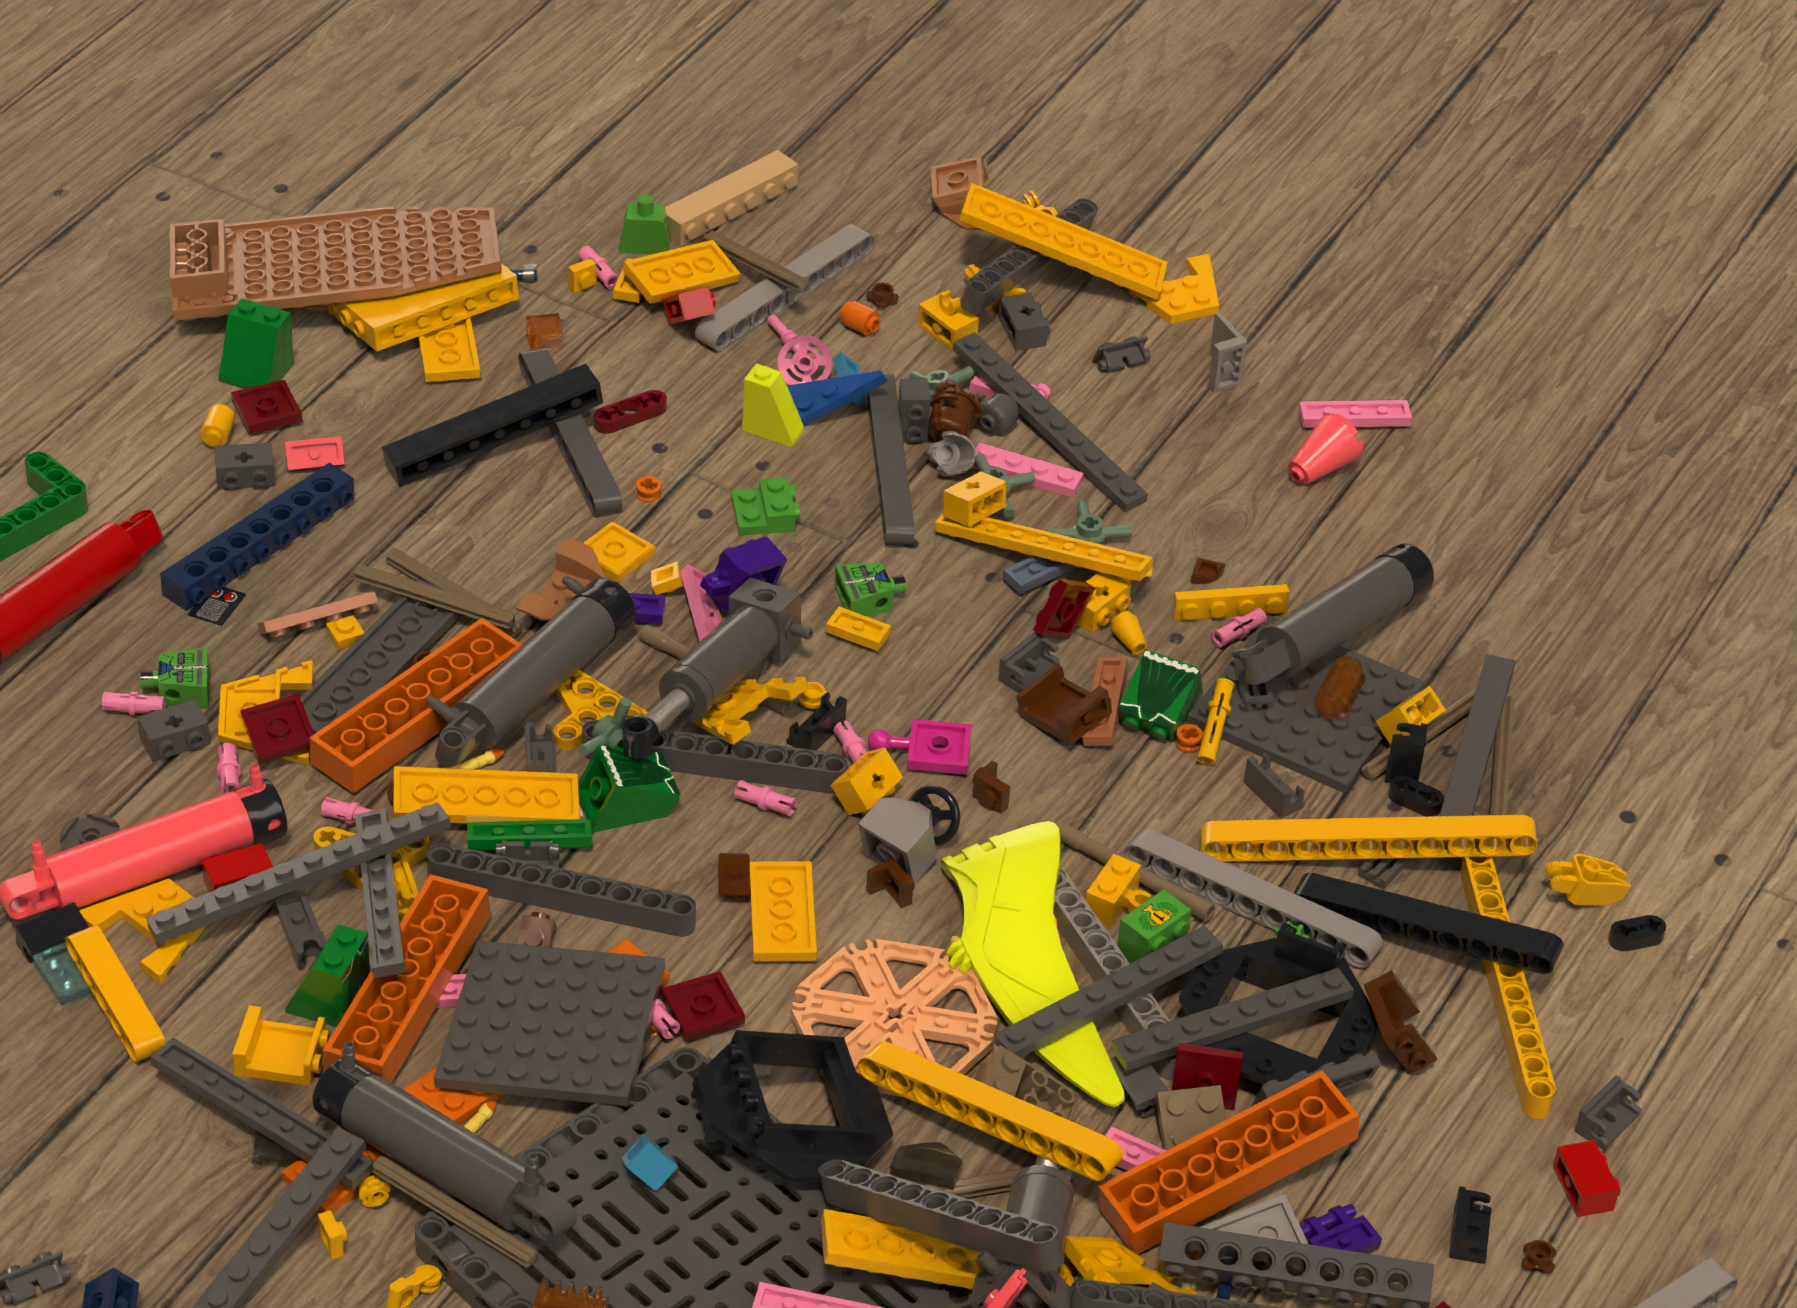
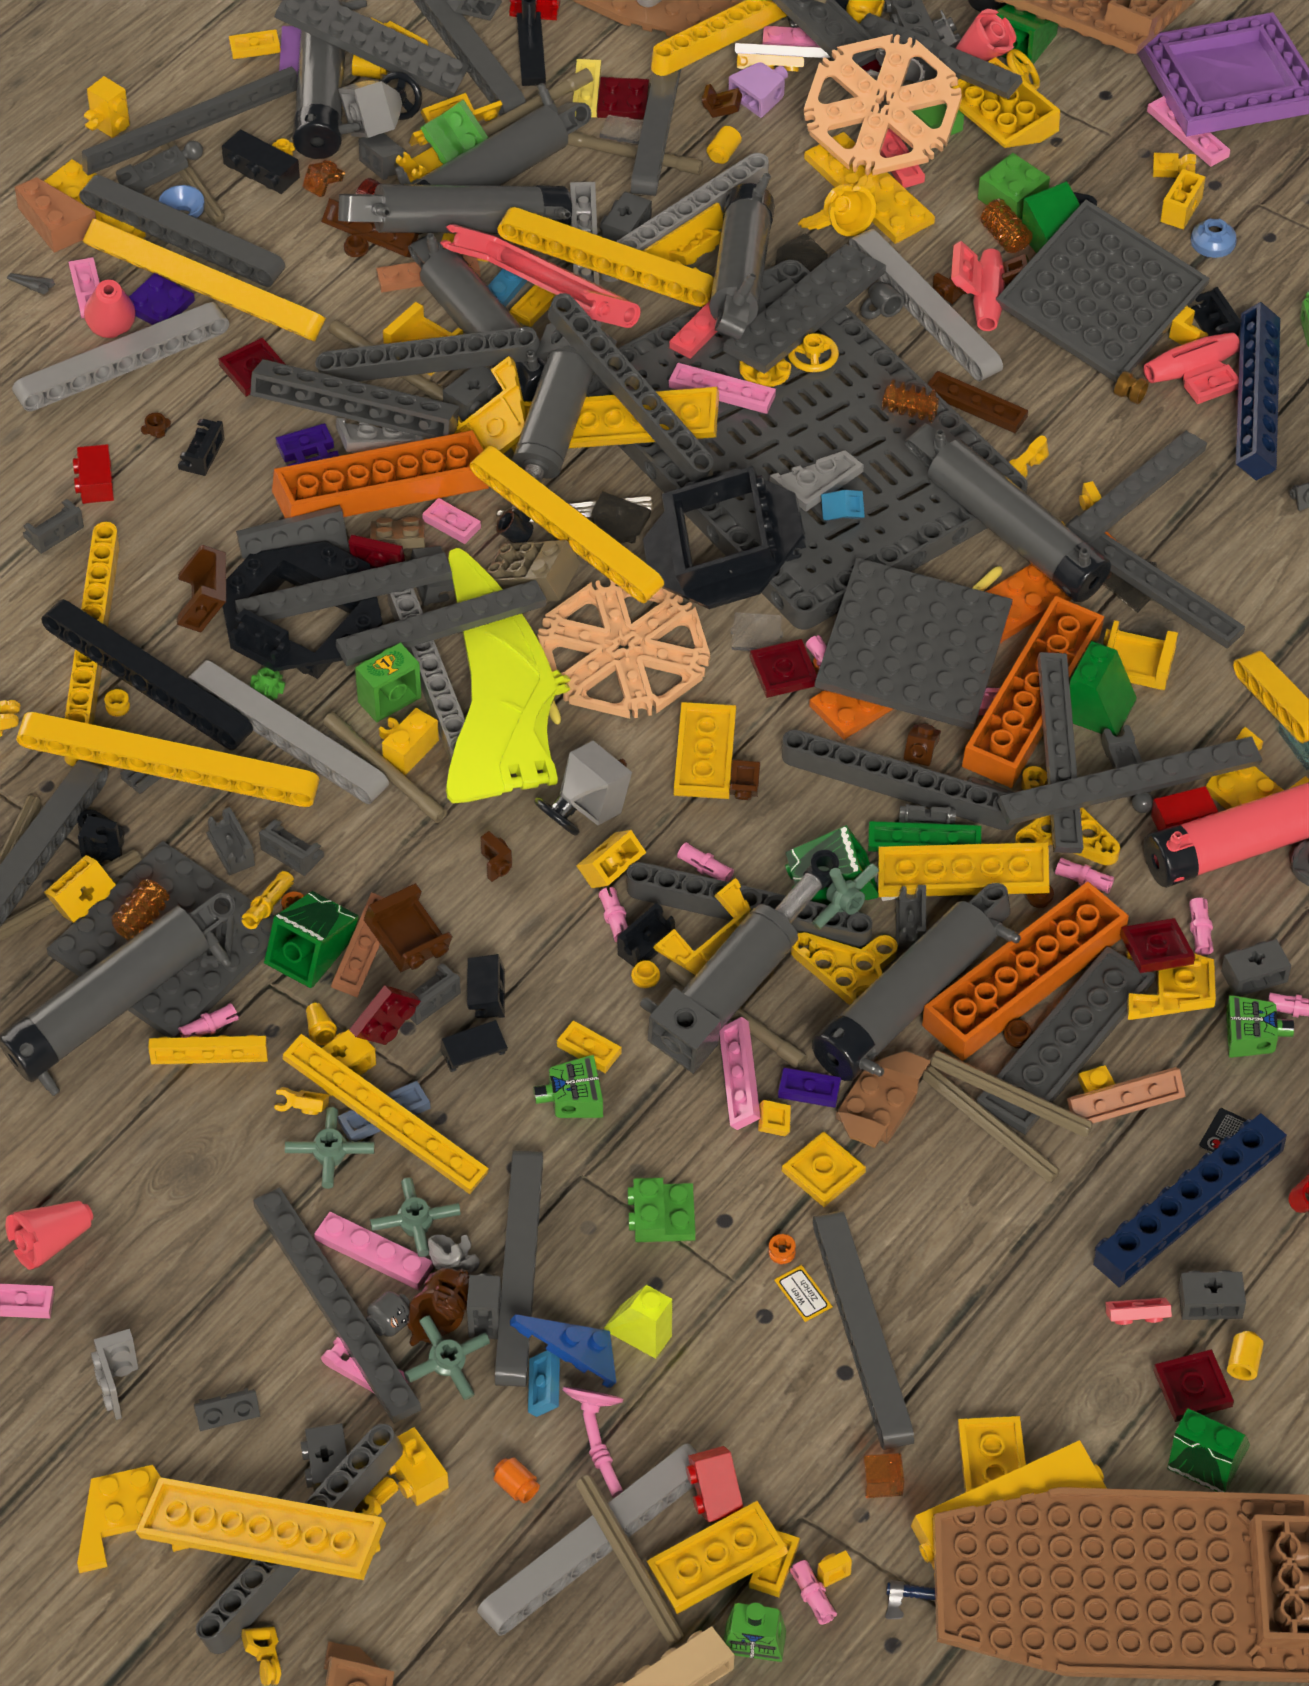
camera: 170 degrees left, 10 degrees up
black brick [382,363,603,487] -> none
dark red beam [594,390,667,434] -> none
dark purple hinge [700,536,787,612] -> none
reddish brown plate [867,282,899,307] -> none
dark pink plate [868,719,972,775] -> none
yellow brick [943,471,1006,526] -> none
reddish brown tile [1191,558,1225,584] -> none
none -> dark grey hinge [259,819,324,876]
none -> black hinge [440,1020,508,1072]
none -> black hinge [467,954,505,1018]
none -> light grey wing [769,450,864,512]
none -> sticker [774,1265,833,1322]

